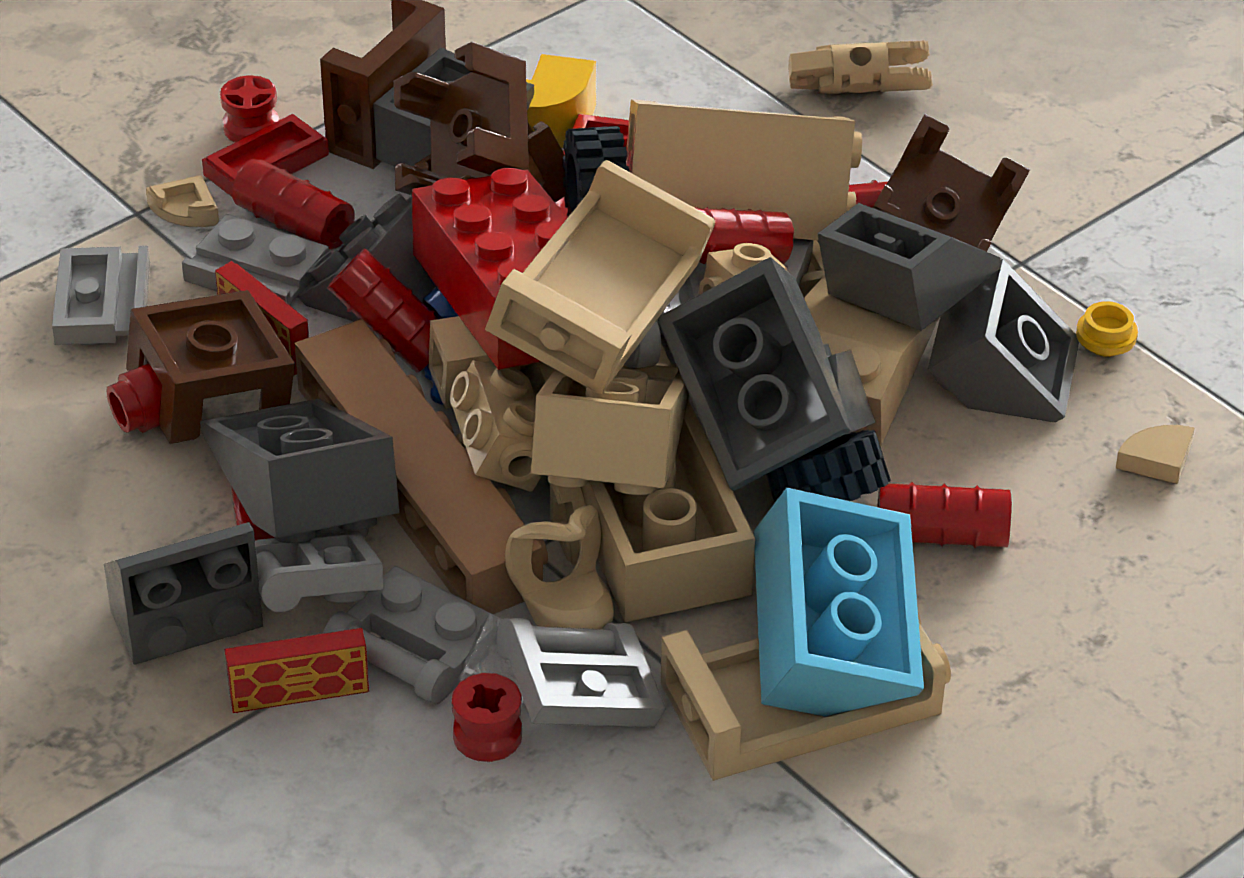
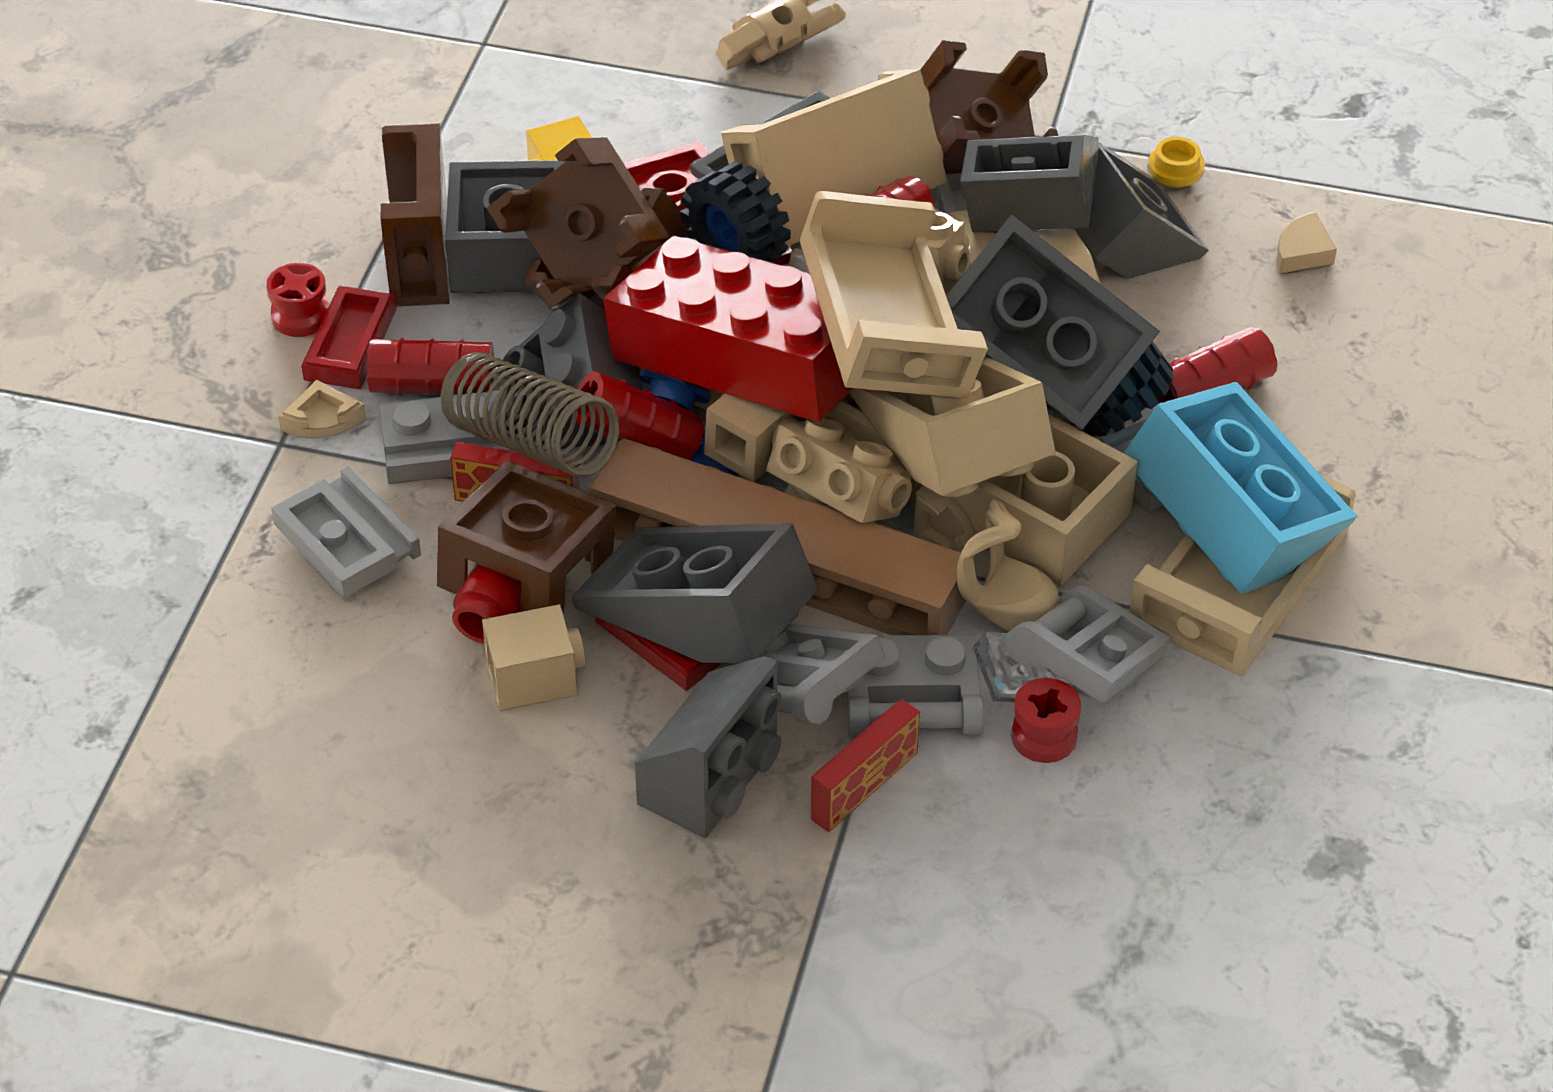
camera: 35 degrees left, 5 degrees up
none -> dark tan piece [440,352,619,477]
none -> tan brick [482,604,586,711]

